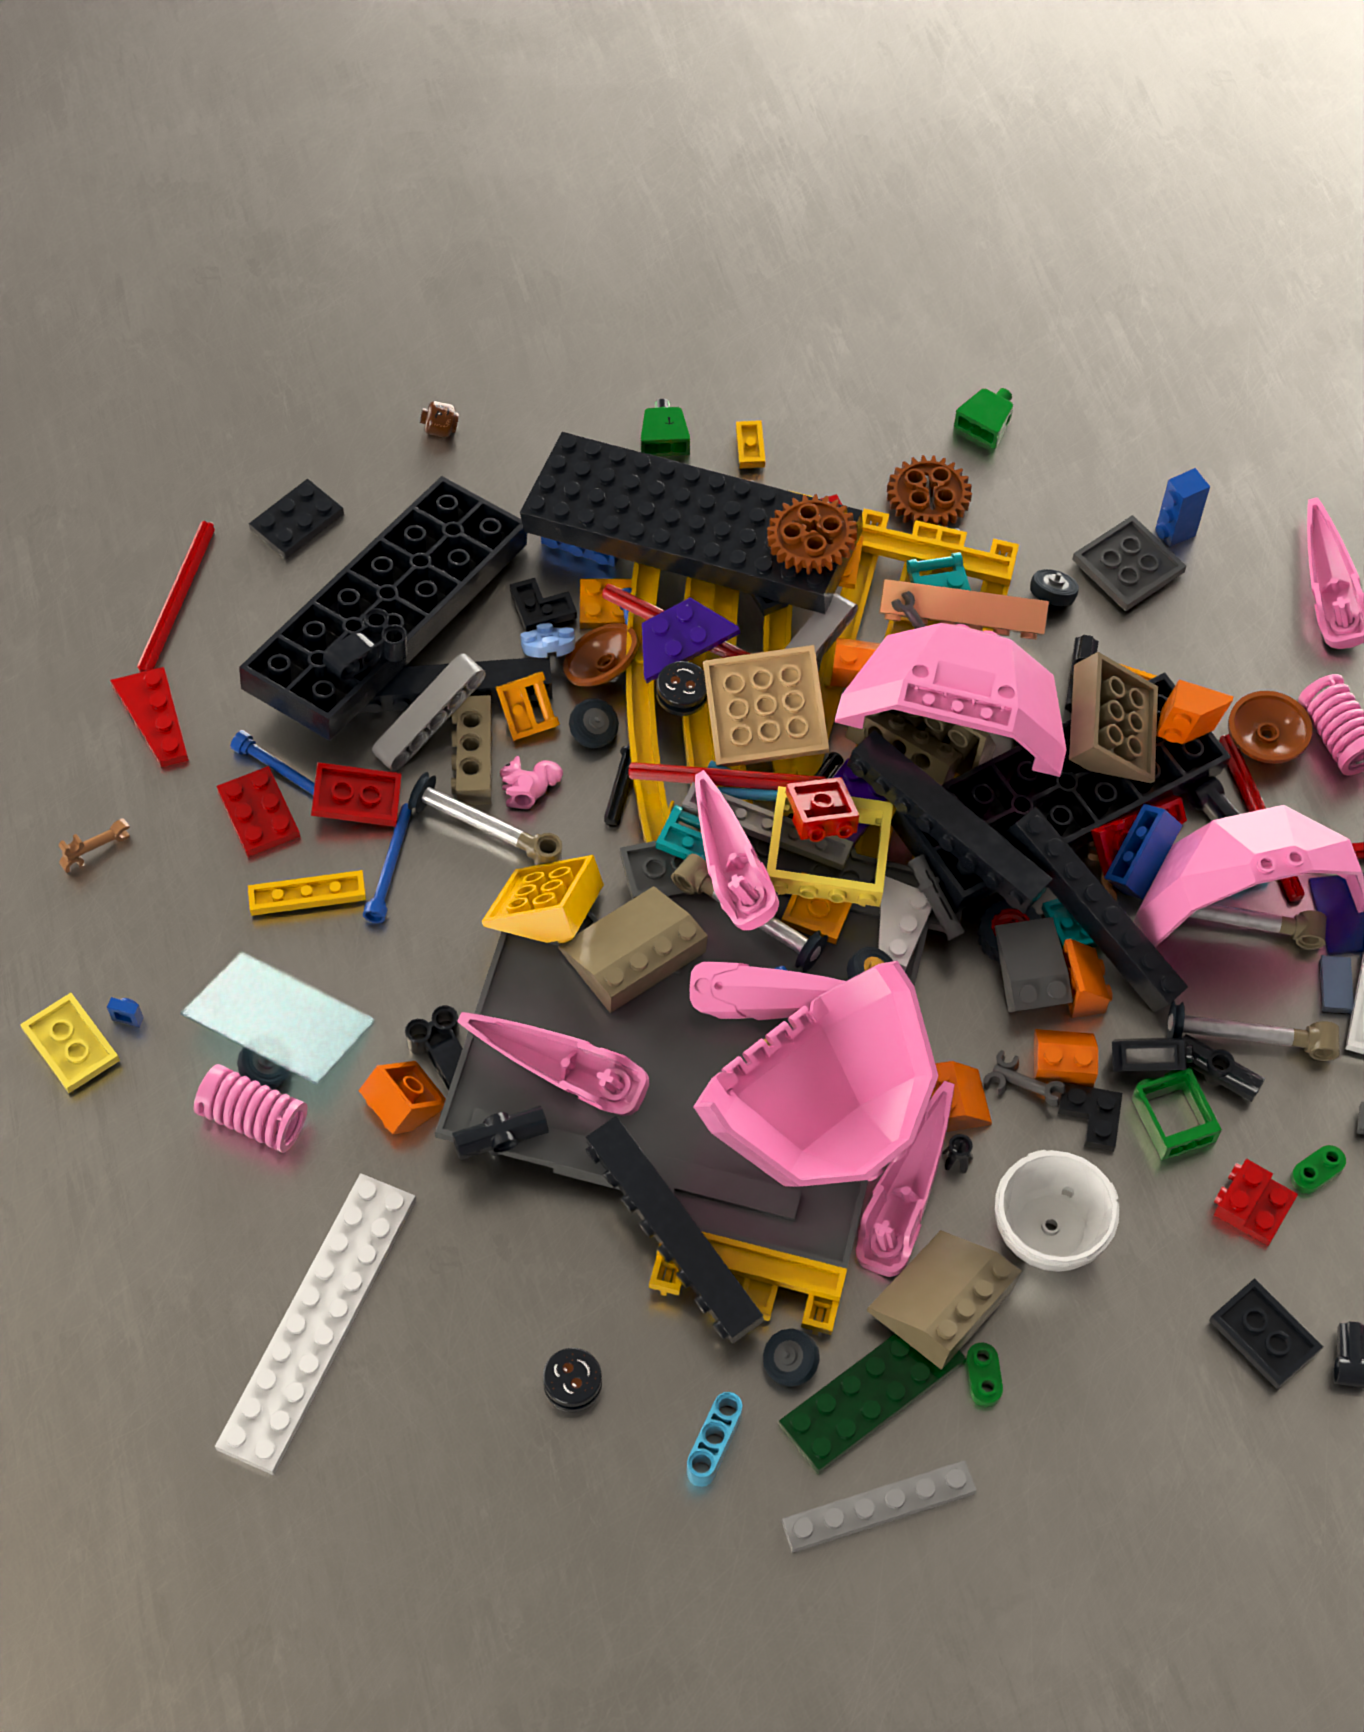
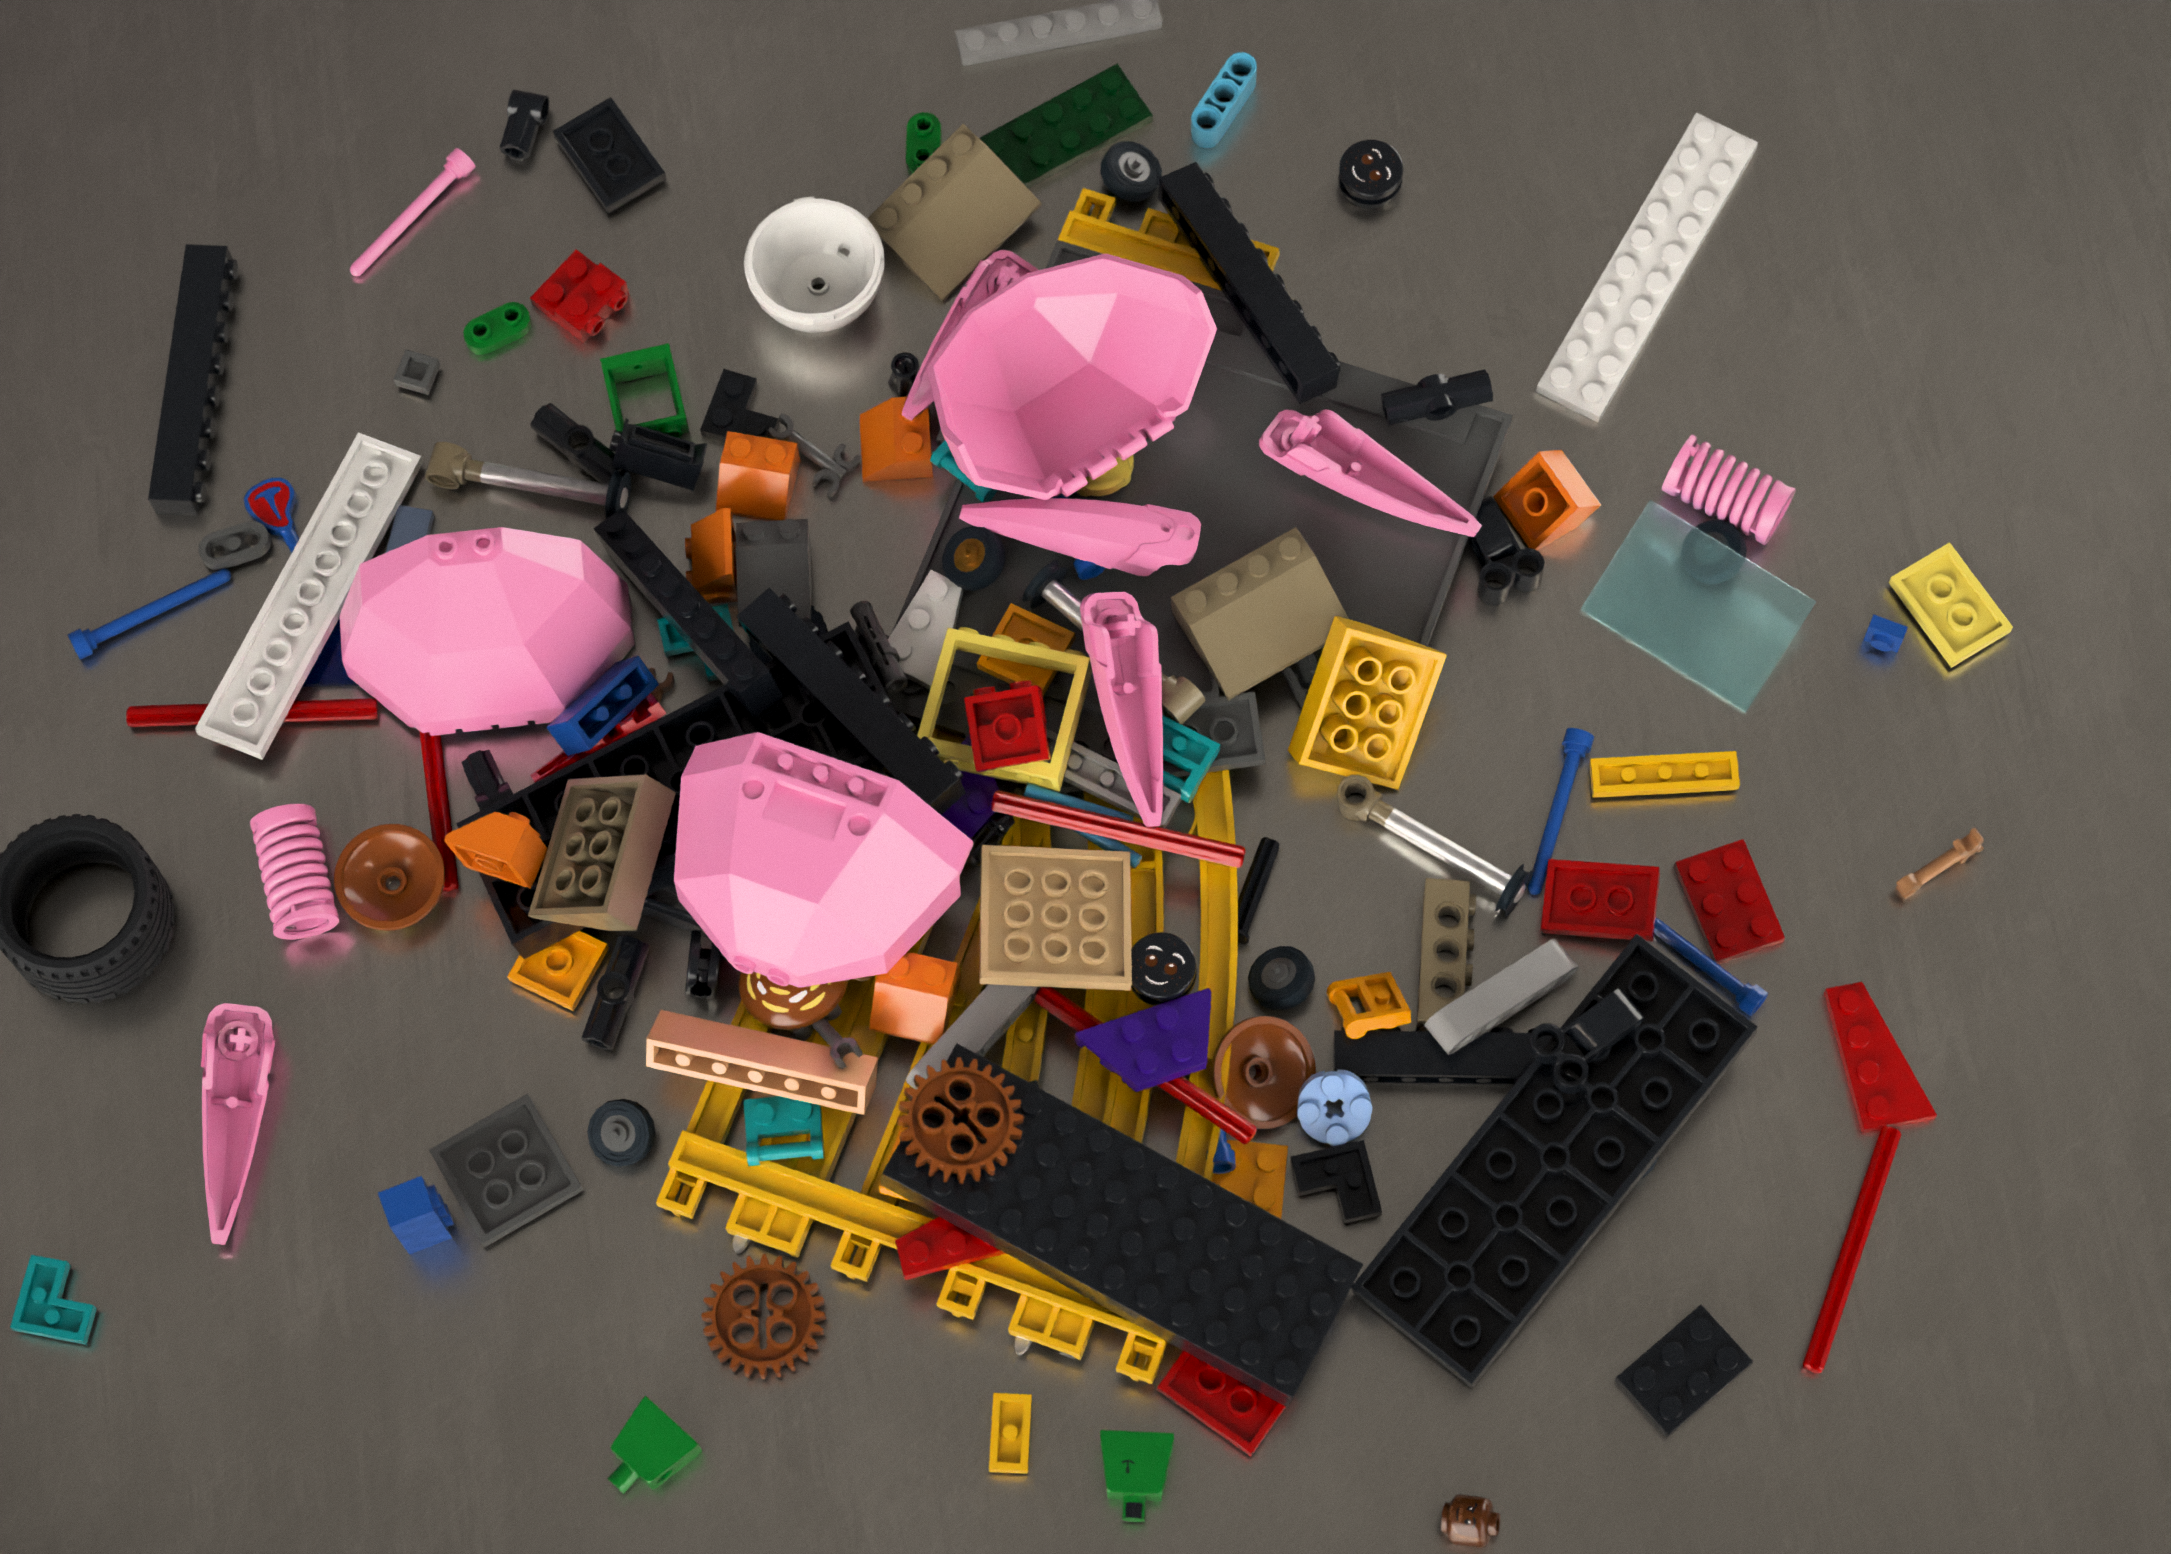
camera: 170 degrees left, 10 degrees up
bright pink animal [500,756,563,809] -> none

